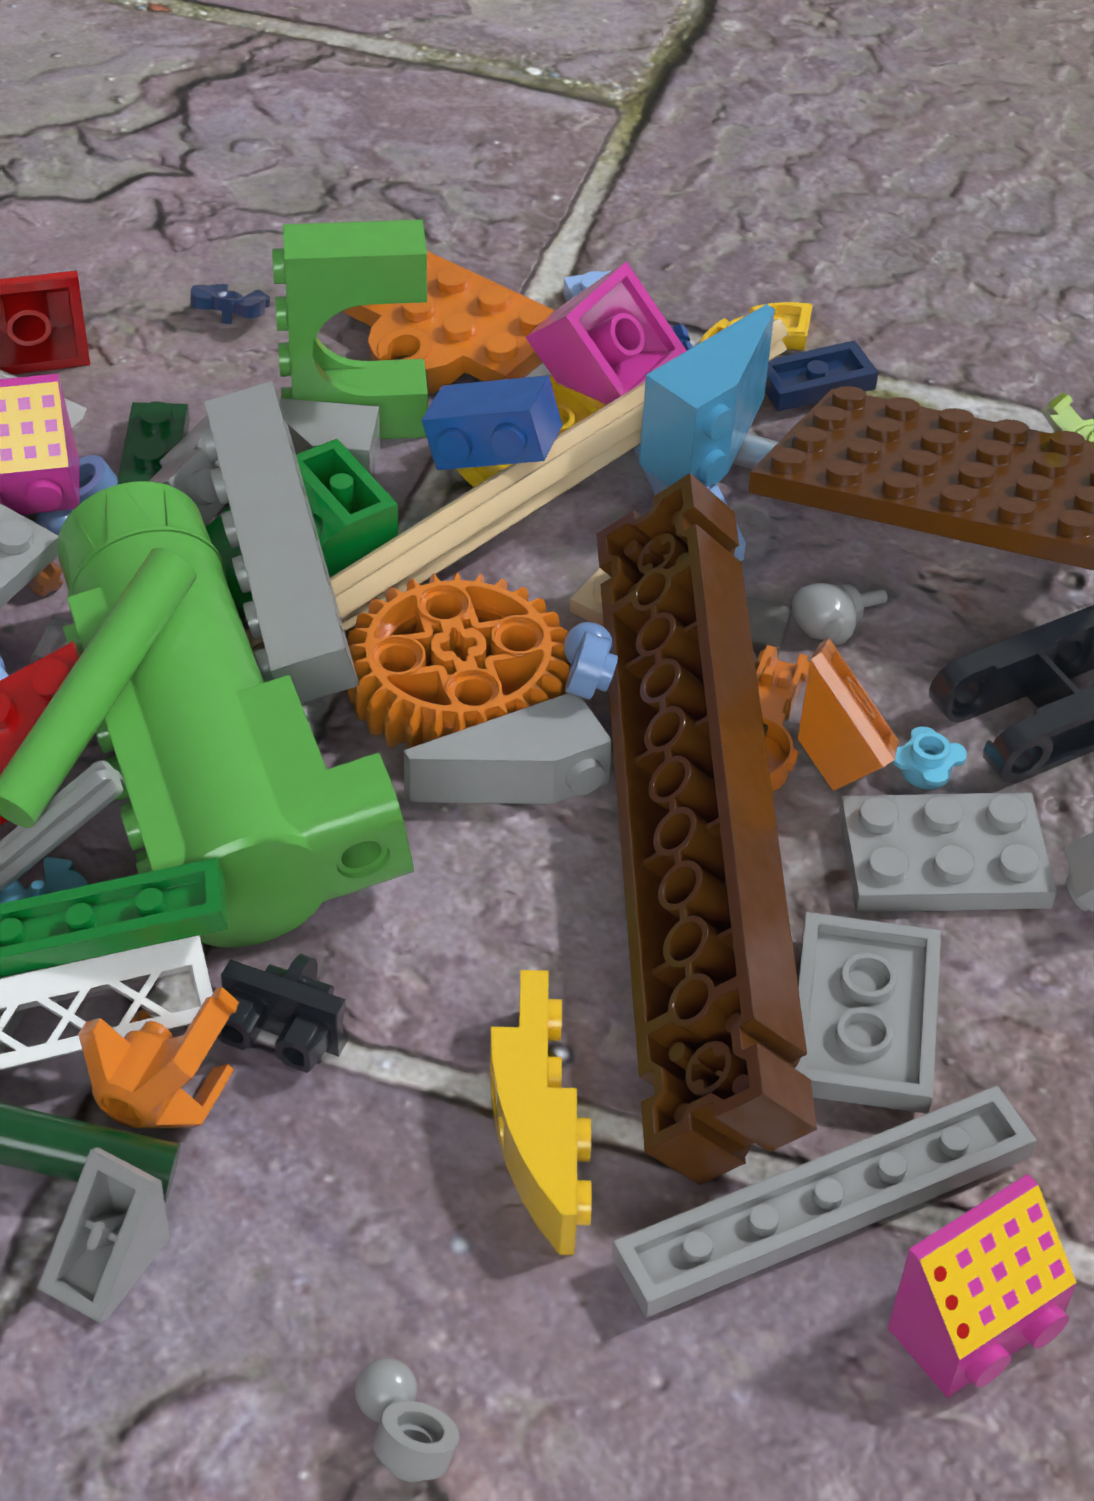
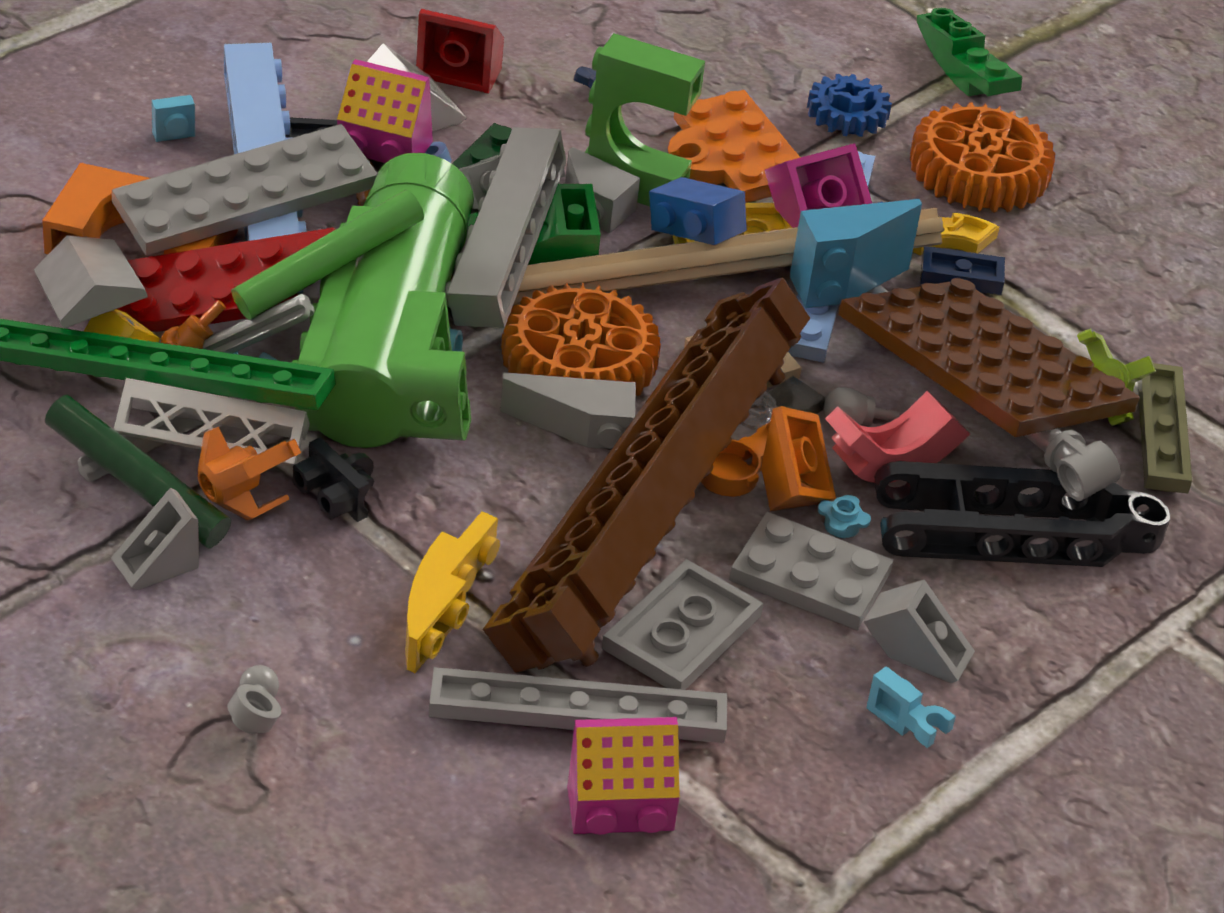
camera: 25 degrees right, 5 degrees down
medium blue plate [564,622,618,700] -> none
none -> blue gear [807,74,892,137]
none -> coral arch [825,391,970,483]
none -> orange gear [910,102,1055,213]
none -> green slope [917,8,1022,96]

